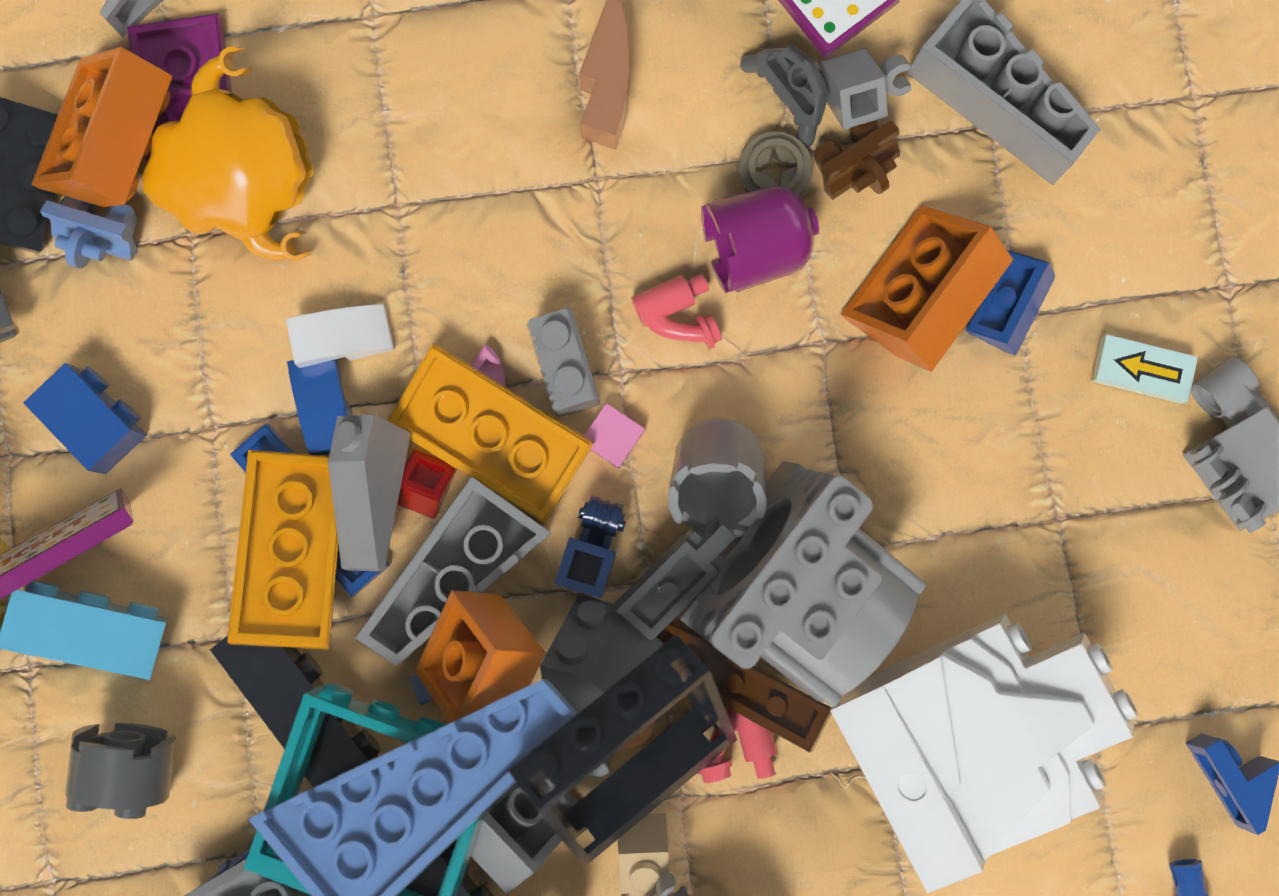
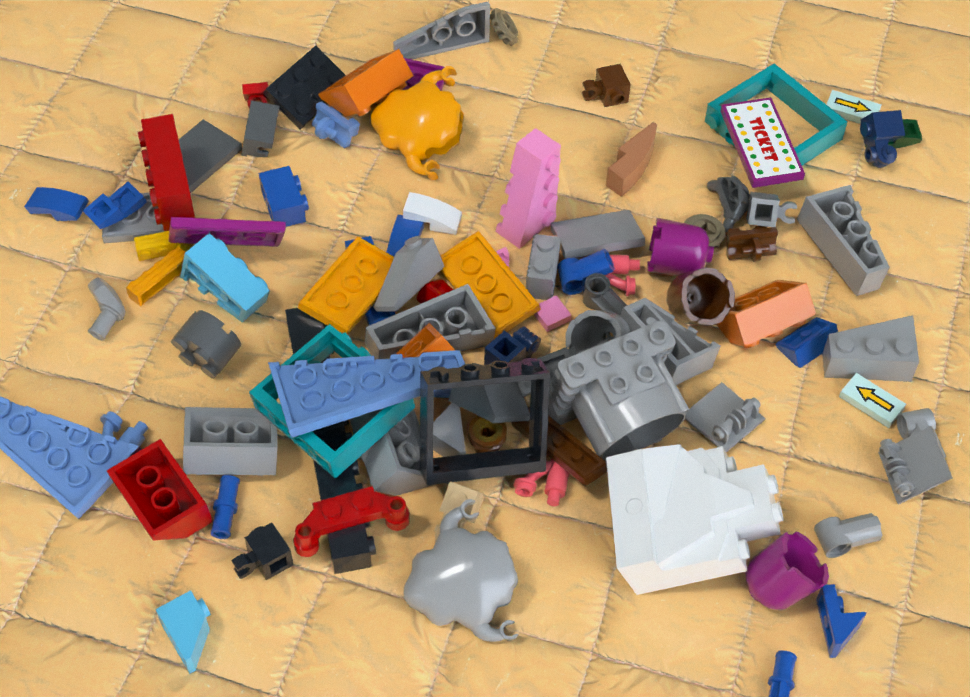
camera: 25 degrees right, 30 degrees down
none -> bright pink wedge [495,128,561,249]
none -> light grey tile [551,210,645,259]
none -> blue piece [557,249,615,295]
none -> dark grey piece [583,273,627,315]
none -> light grey wedge [621,298,721,385]
none -> reddish brown cylinder [666,268,735,325]
none -> light grey hinge [685,382,765,452]
none -> magenta cylinder [745,531,829,610]
none -> light grey piece [814,513,882,558]
none -> light grey wedge [822,315,919,382]

